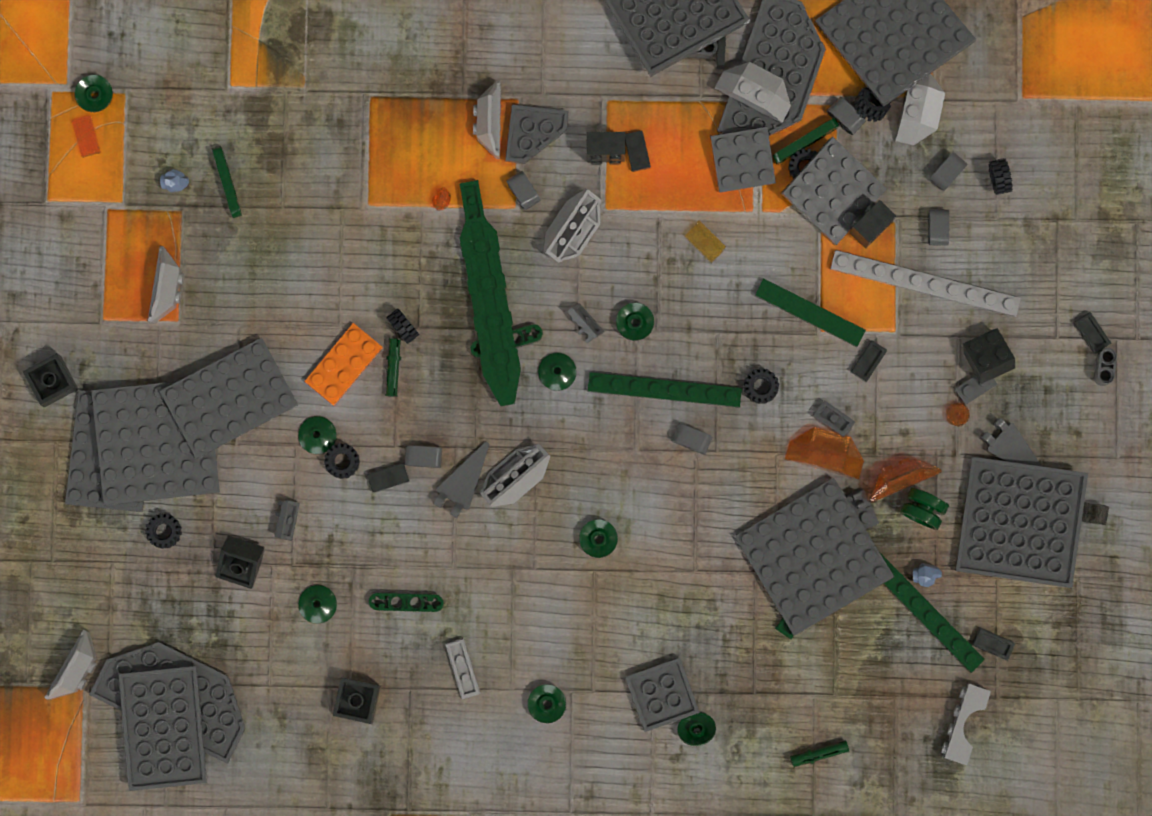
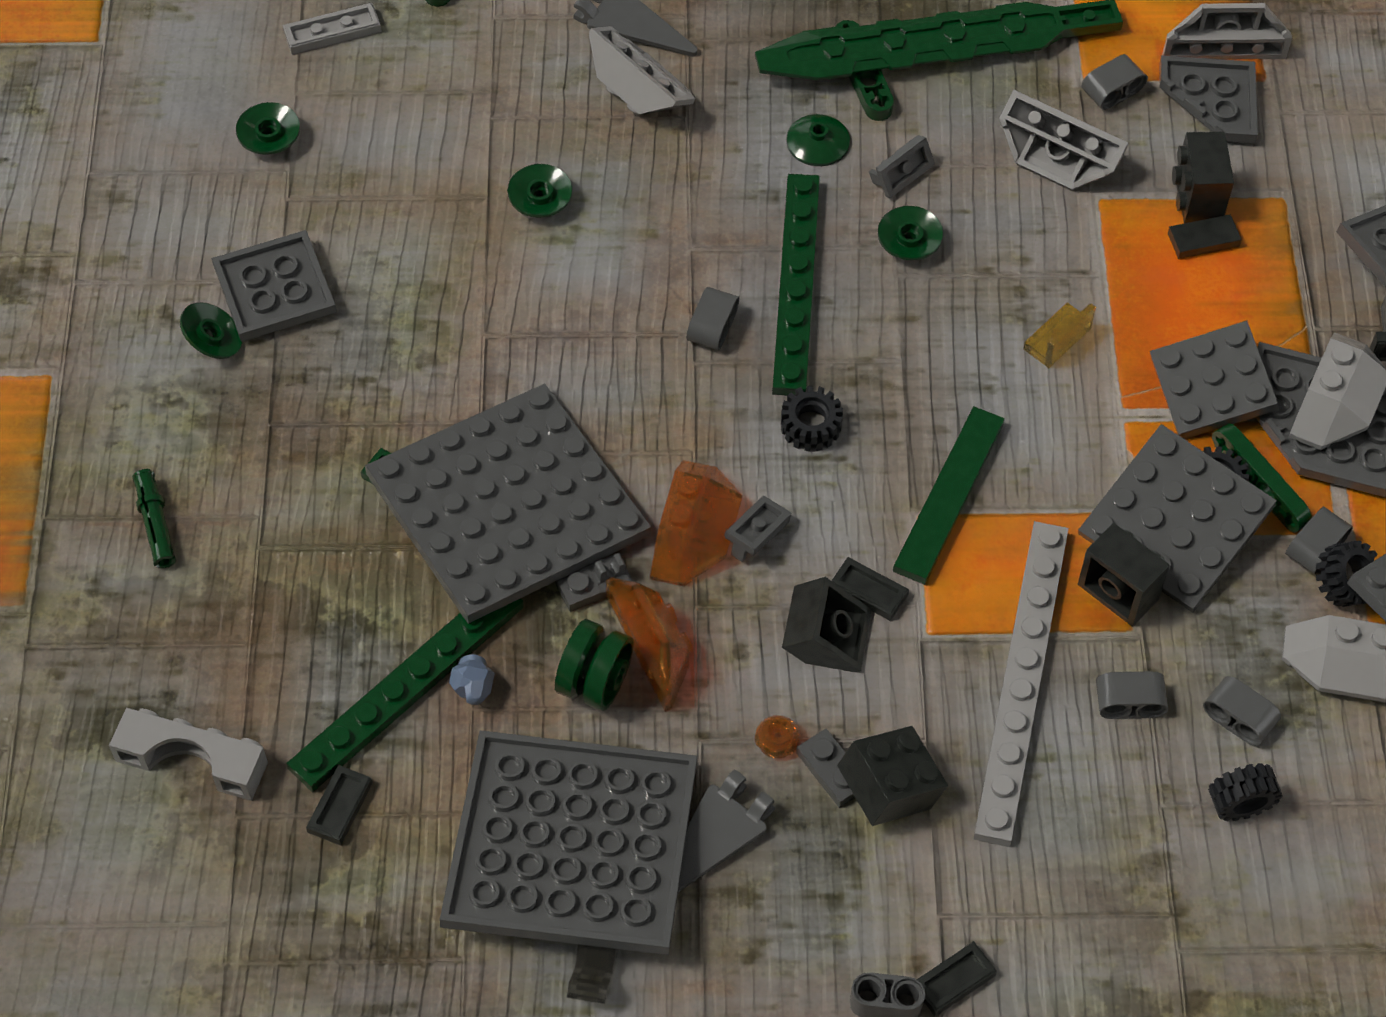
camera: 85 degrees right, 25 degrees down
none -> pearl dark grey slope [782,576,872,673]

